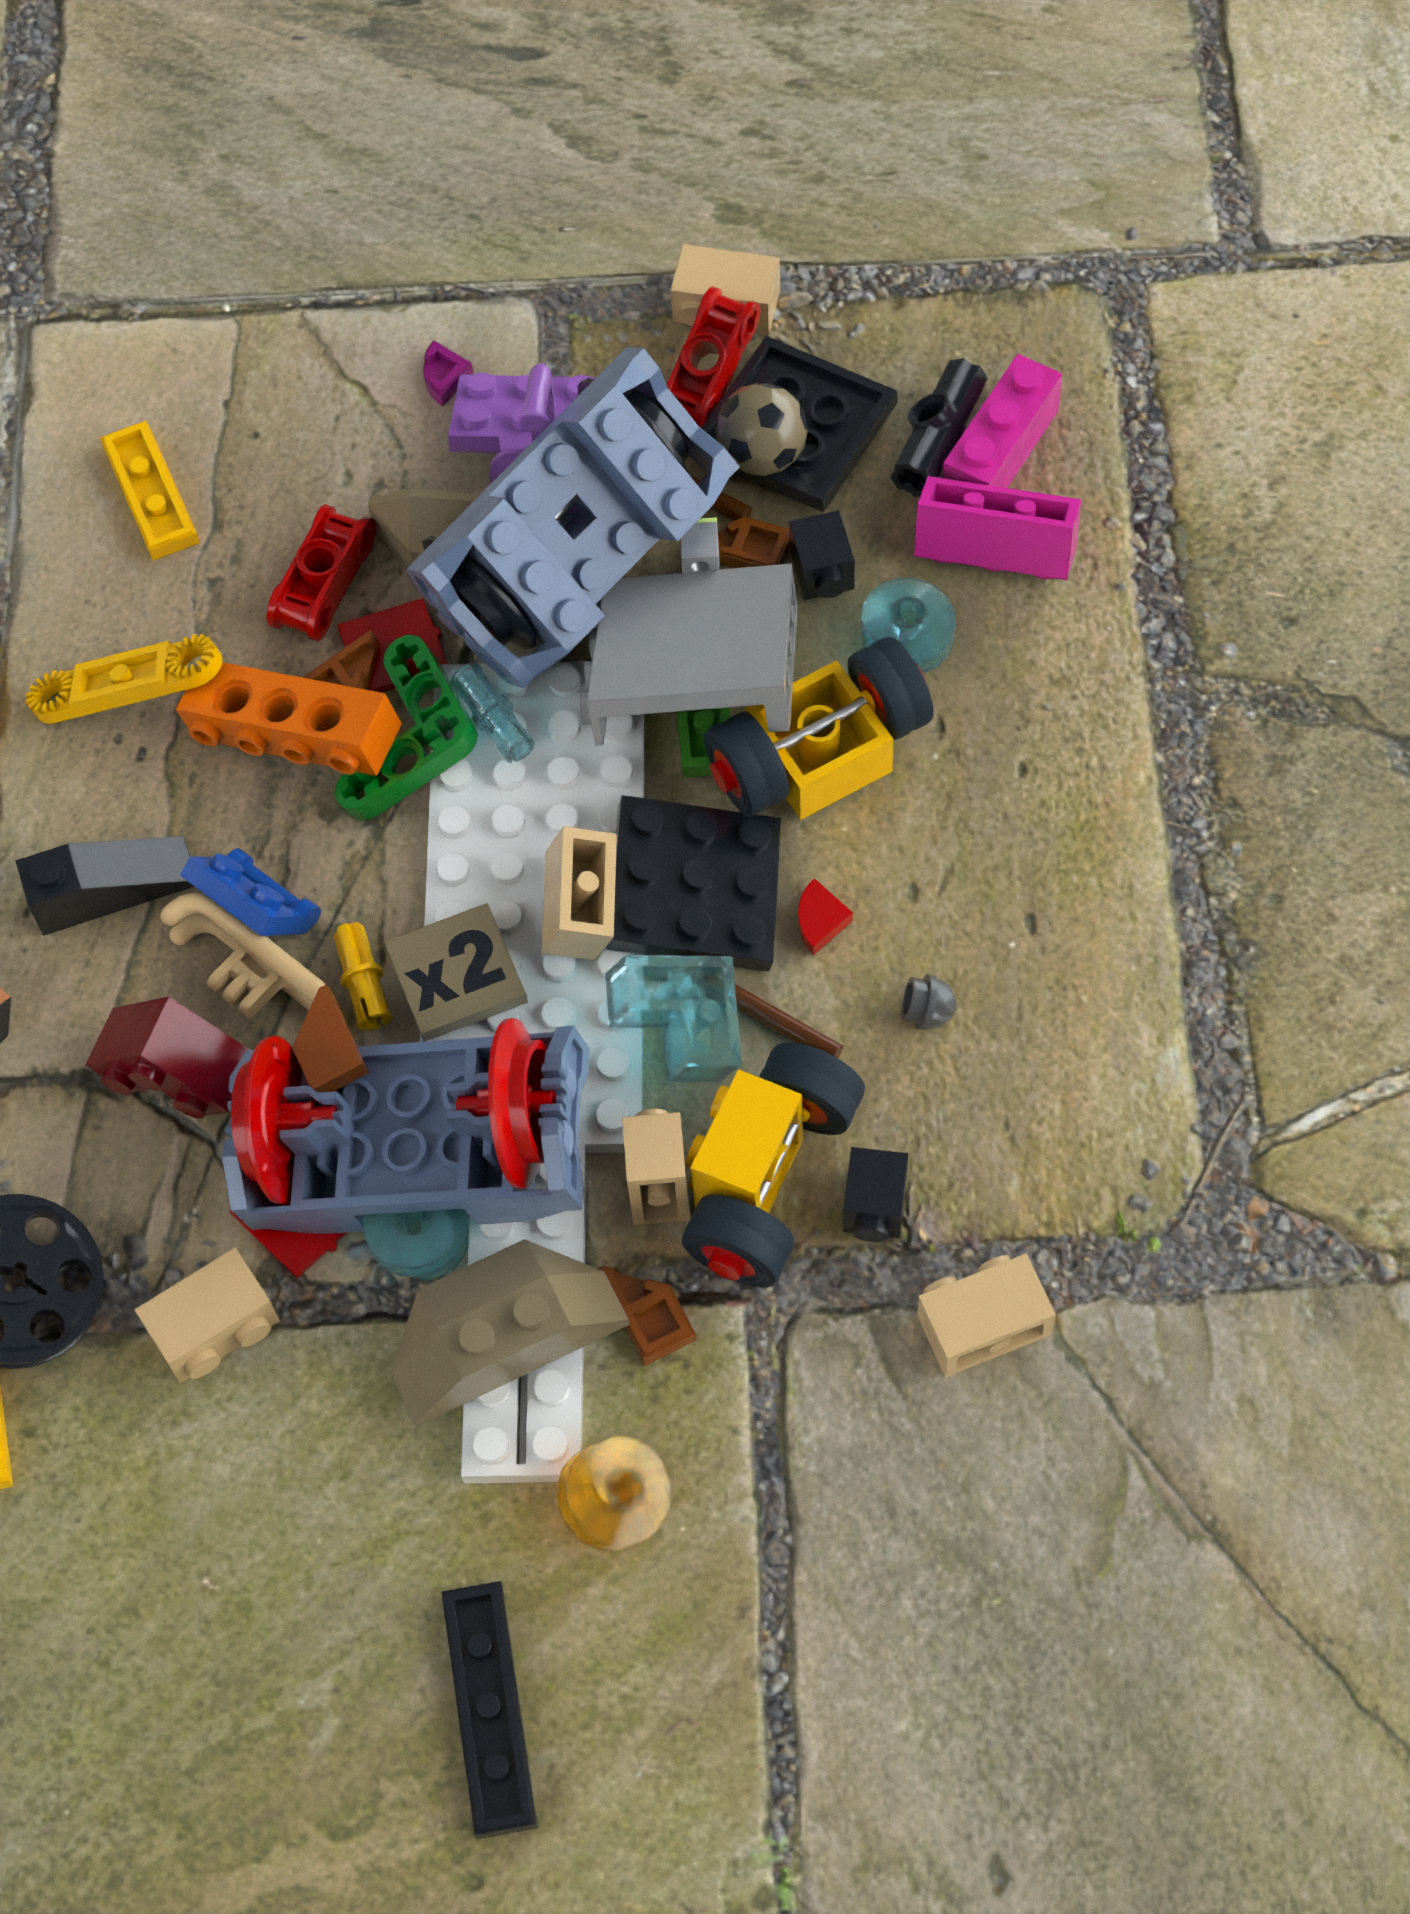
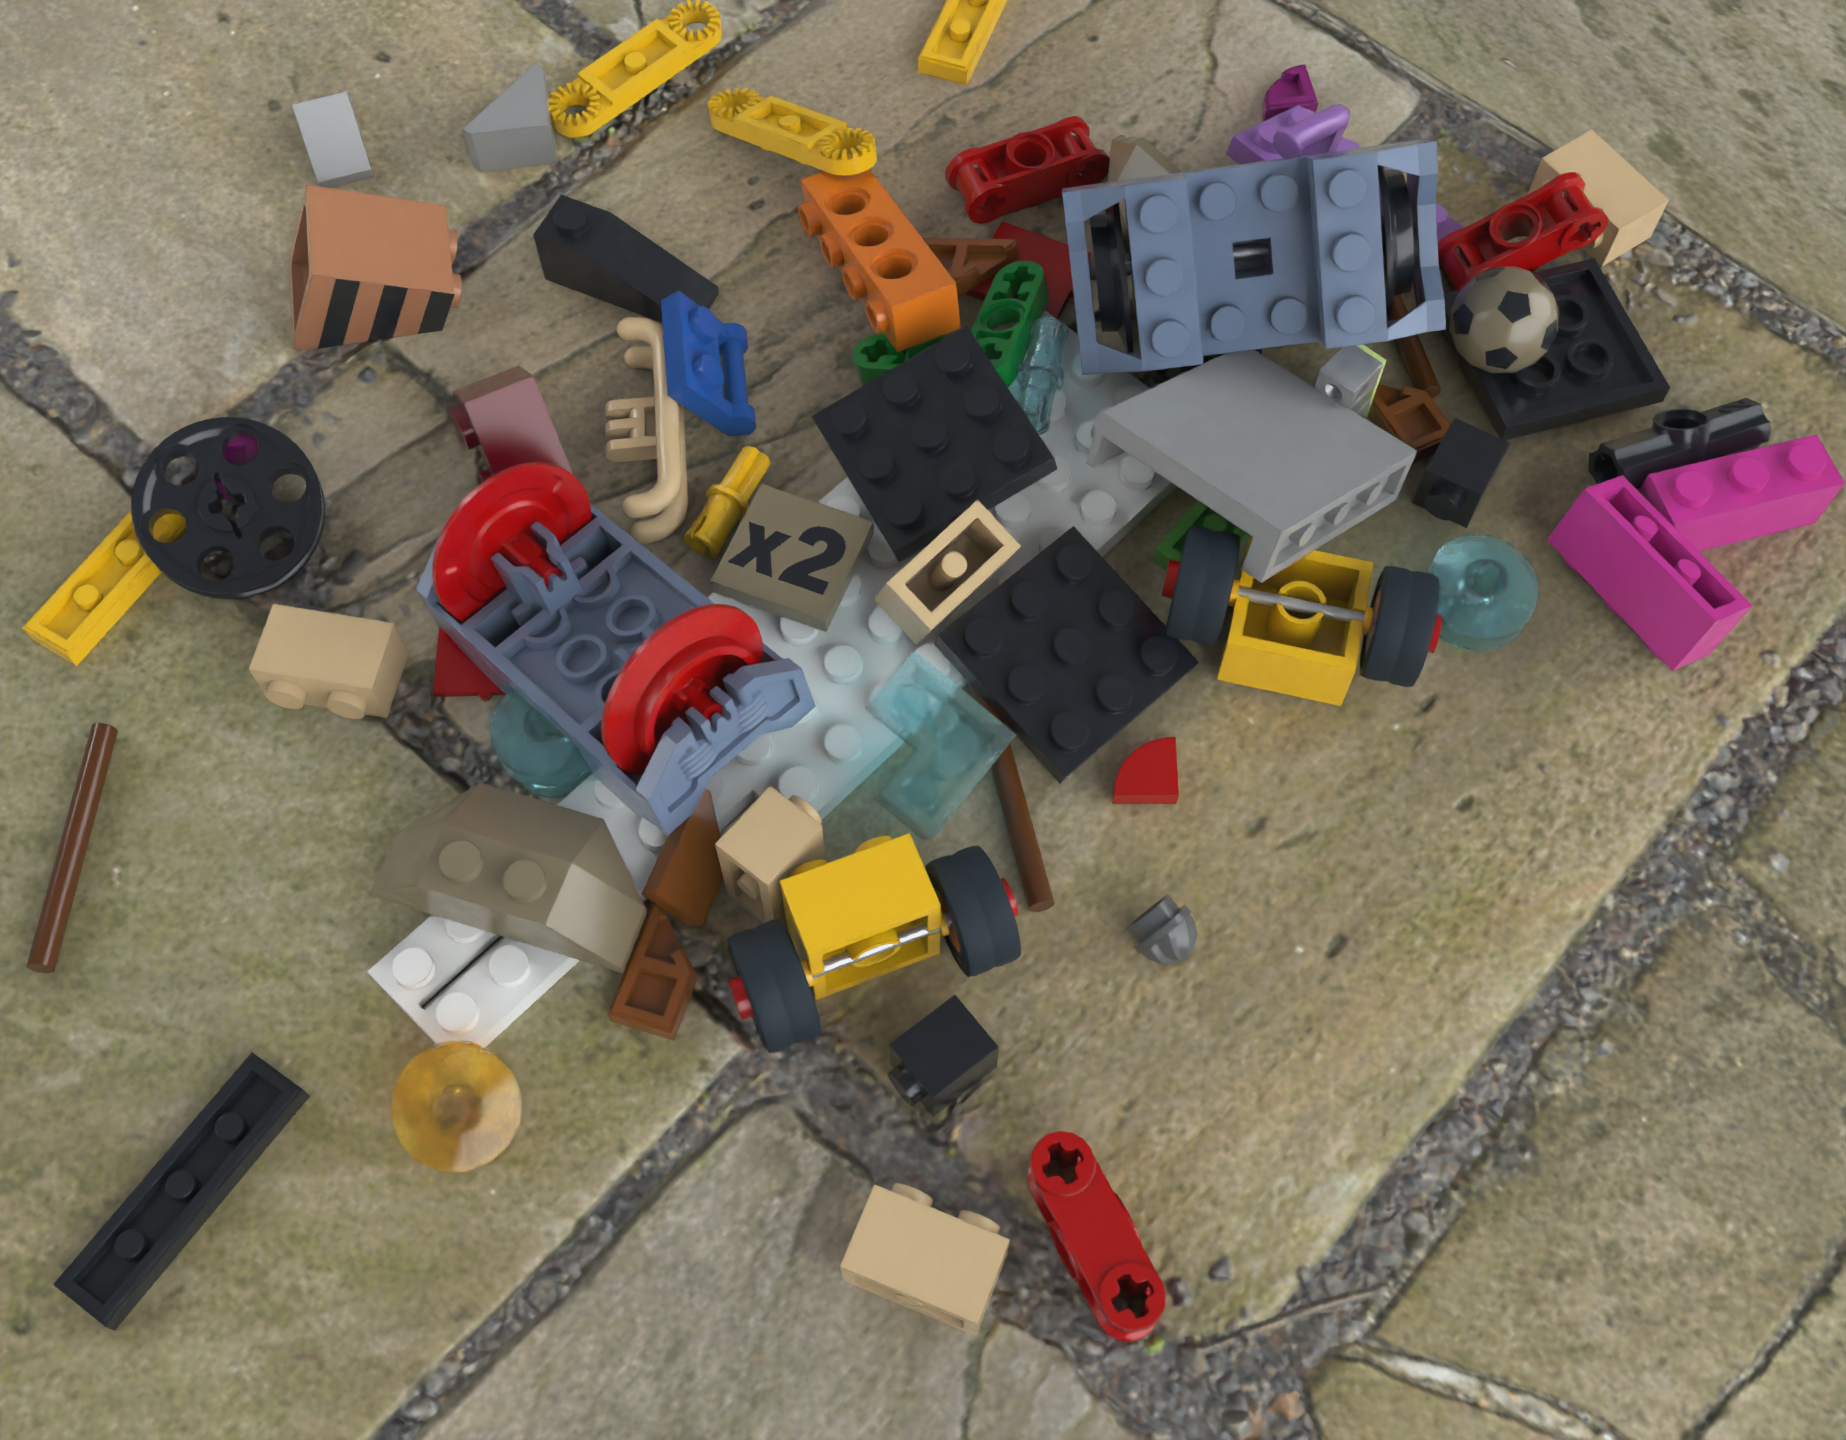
camera: 40 degrees right, 0 degrees up
dark orange tile [292,984,369,1093] -> none
none -> reddish brown bar [26,723,118,973]
none -> dark orange tile [641,789,723,926]
none -> black plate [812,325,1058,562]
none -> red piece [1027,1131,1166,1343]

